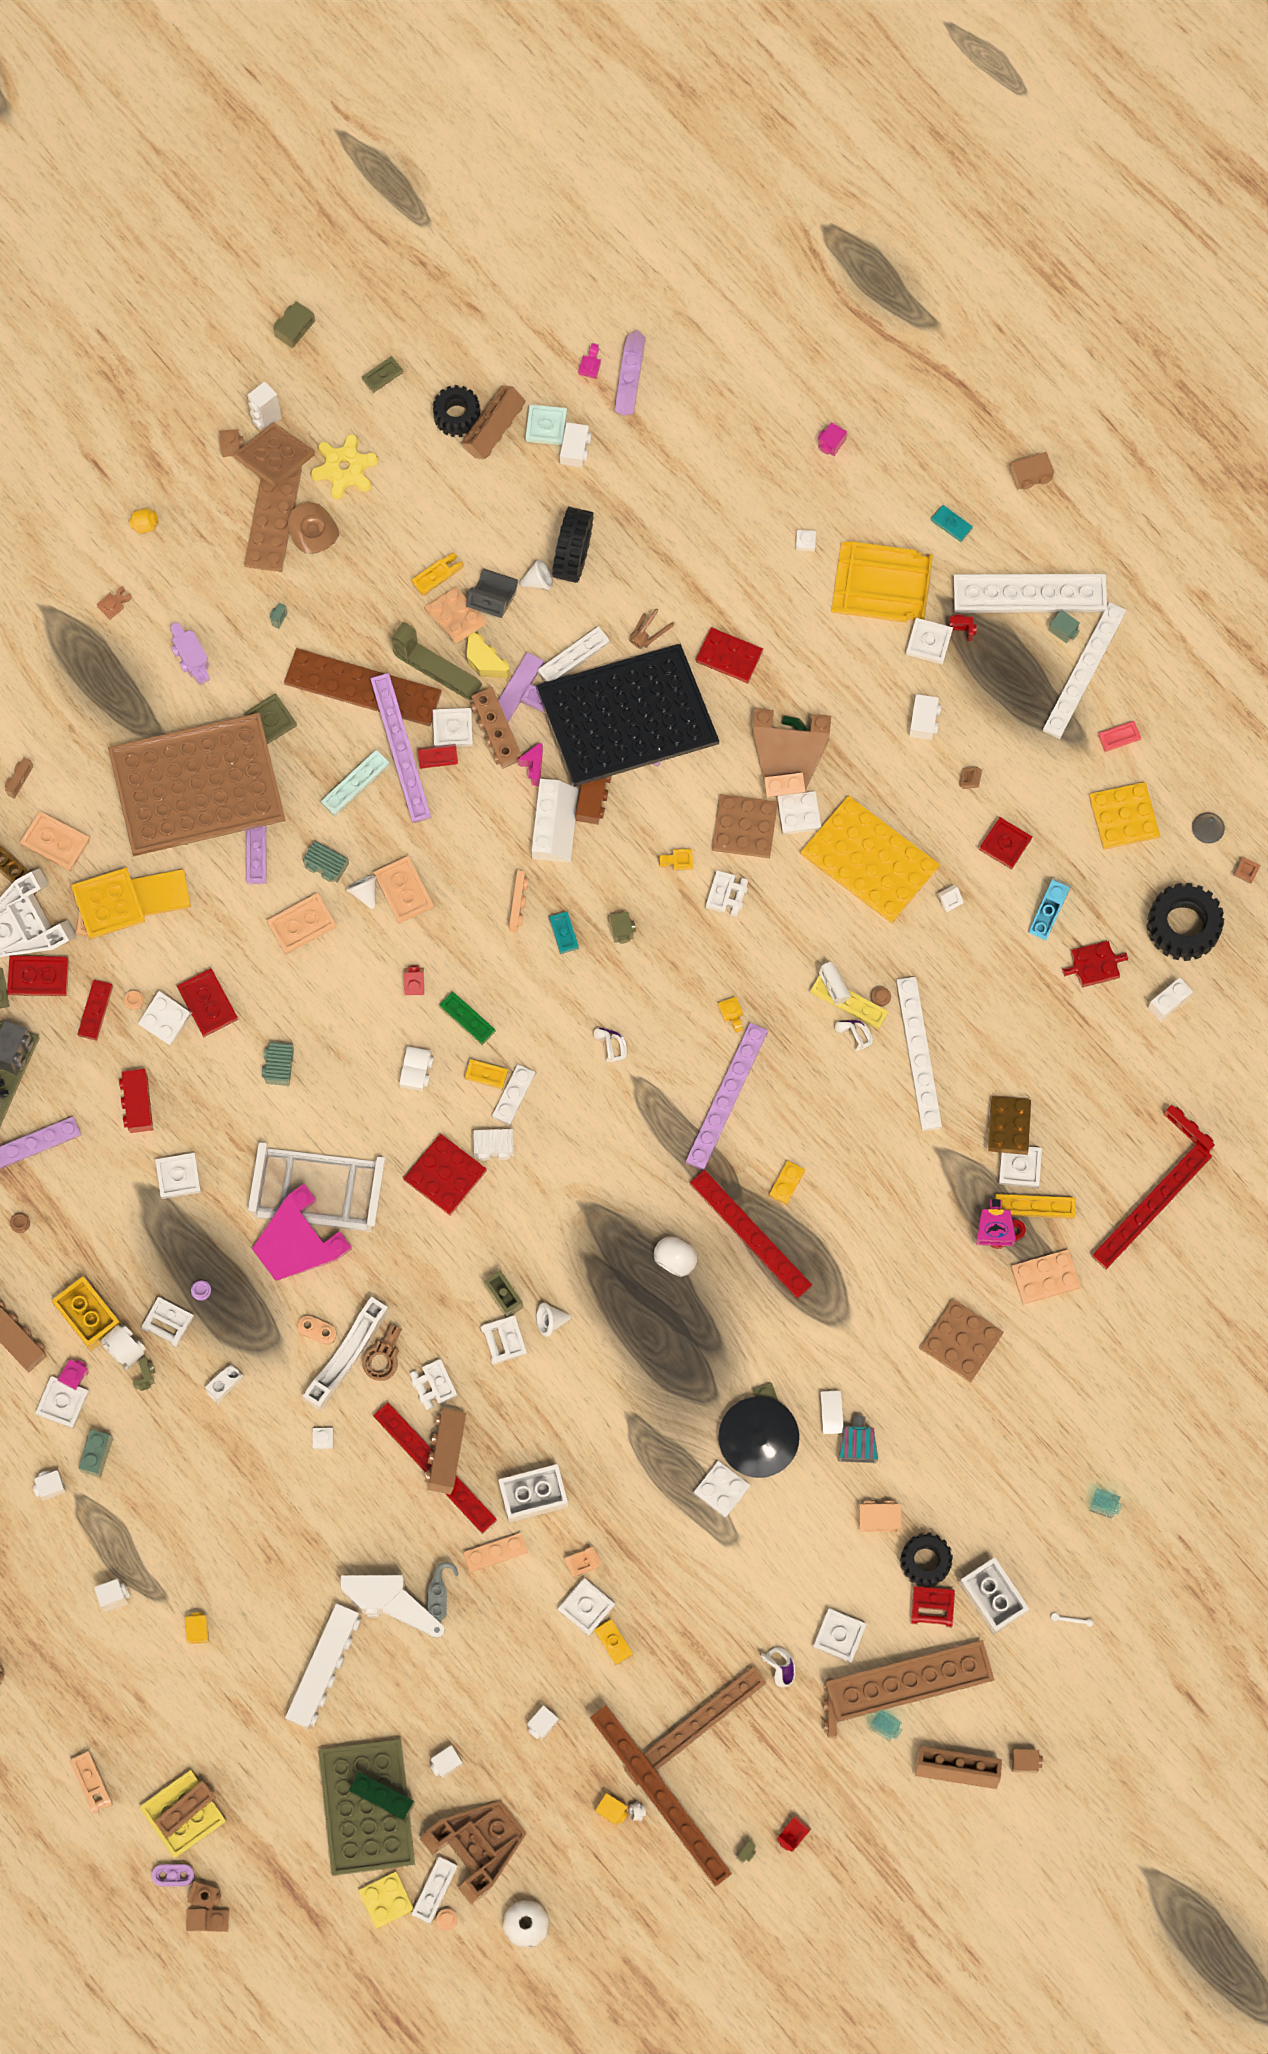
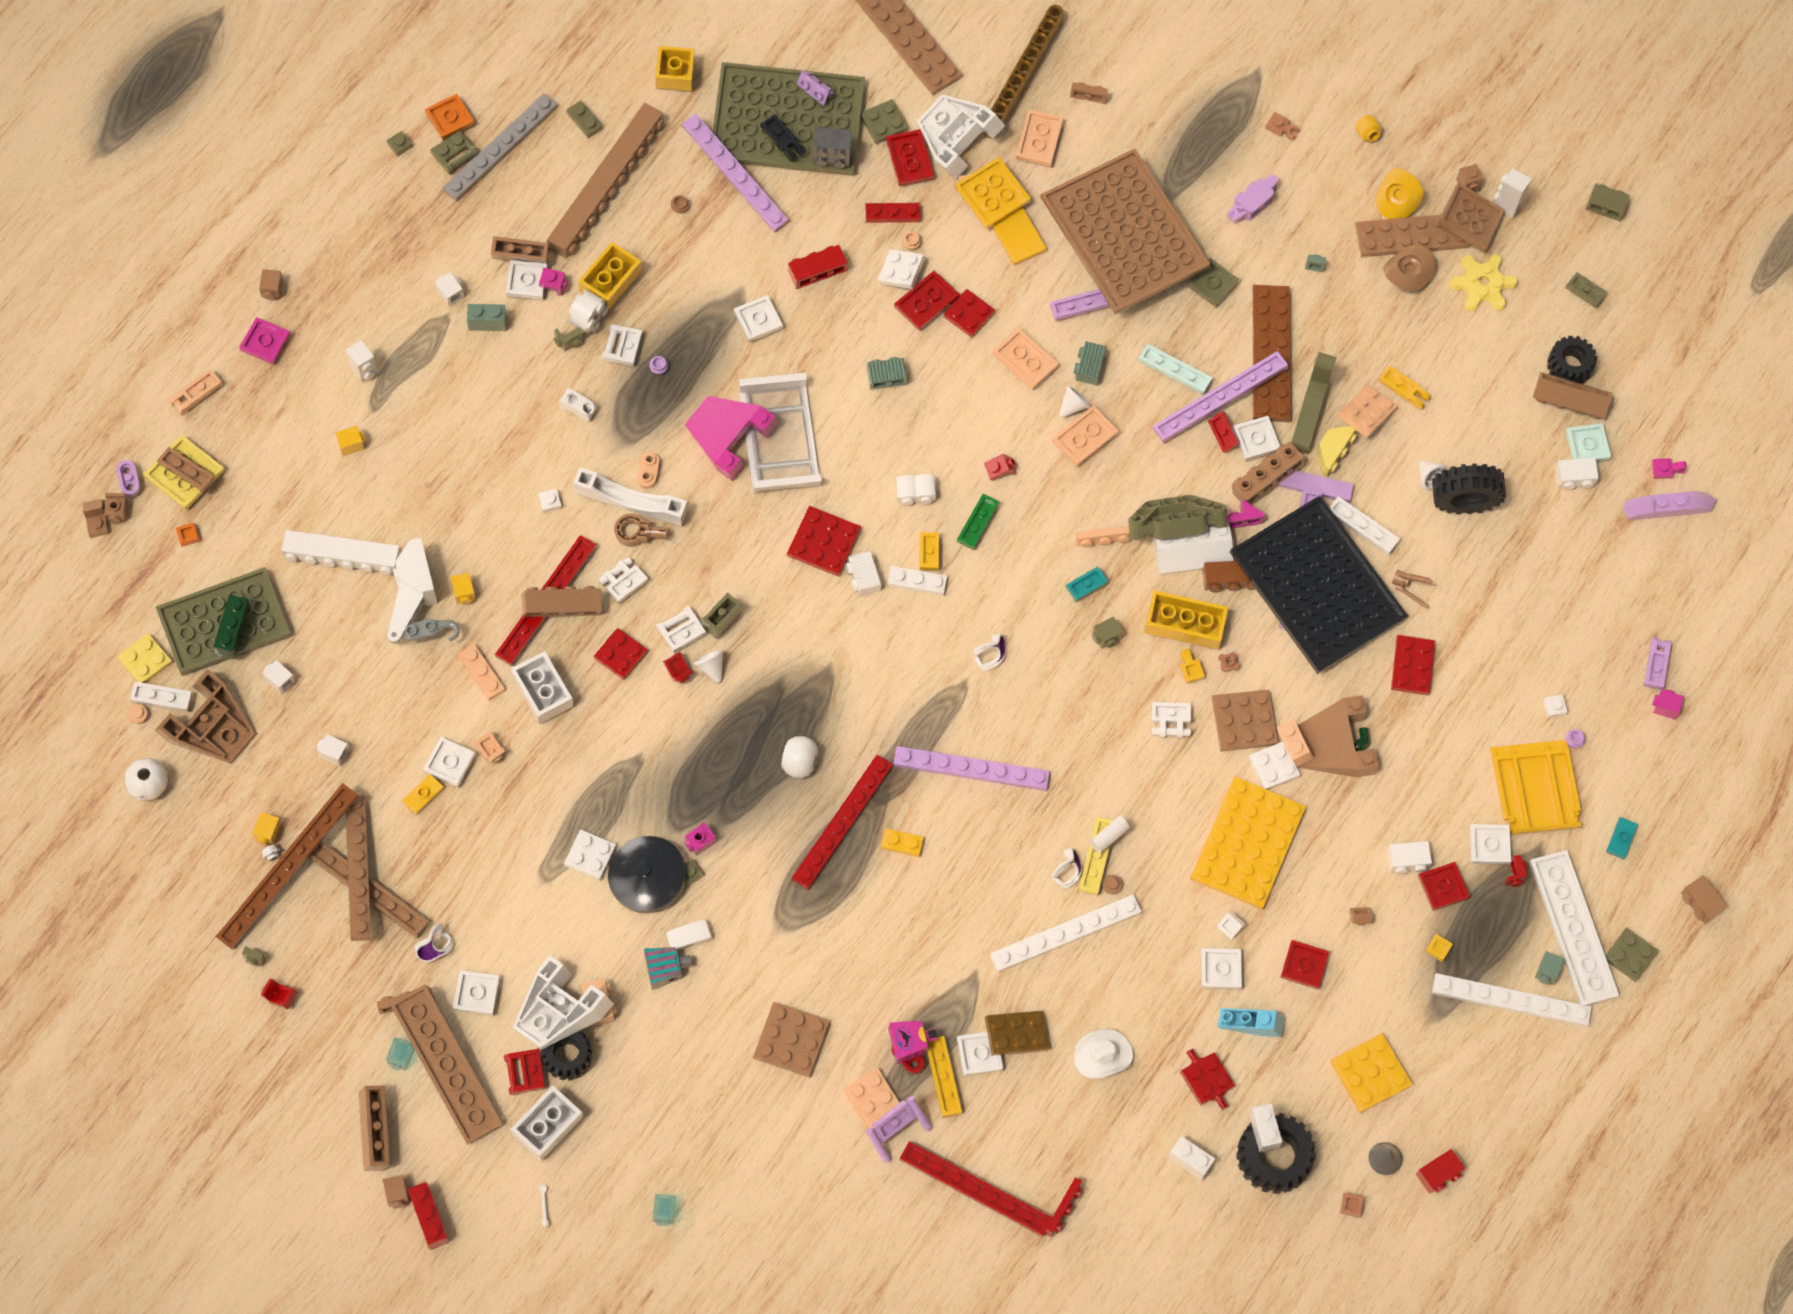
camera: 70 degrees right, 5 degrees down
dark grey panel [466,569,518,618] -> none
yellow plate [718,997,743,1033] -> none
coral tile [1098,721,1141,752] -> none
none -> orange tile [176,522,200,547]
none -> dark pink plate [239,317,290,364]
none -> medium nougat plate [346,795,371,941]
none -> red brick [408,1181,449,1250]
none -> yellow brick [450,572,475,605]
none -> medium nougat brick [491,236,550,264]
none -> white wedge [513,955,614,1049]
none -> red plate [593,628,648,680]
none -> red bracket [662,652,693,683]
none -> dark pink brick [684,822,716,856]
none -> lavender plate [866,1096,932,1163]
none -> red plate [943,289,995,338]
none -> white hat [1074,1029,1133,1079]
none -> olive piece [1128,495,1228,540]
none -> yellow brick [1144,590,1228,650]
none -> white plate [1201,948,1242,989]
none -> nougat plate [1218,652,1239,672]
none -> white brick [1249,1104,1282,1152]
none -> yellow hat [1375,168,1423,219]
none -> red brick [1416,1149,1466,1194]
none -> red plate [1418,862,1470,911]
none -> yellow plate [1425,934,1453,962]
none -> lavender plate [1565,729,1585,748]
none -> olive plate [1605,928,1659,982]
none -> lavender plate [1643,637,1671,690]

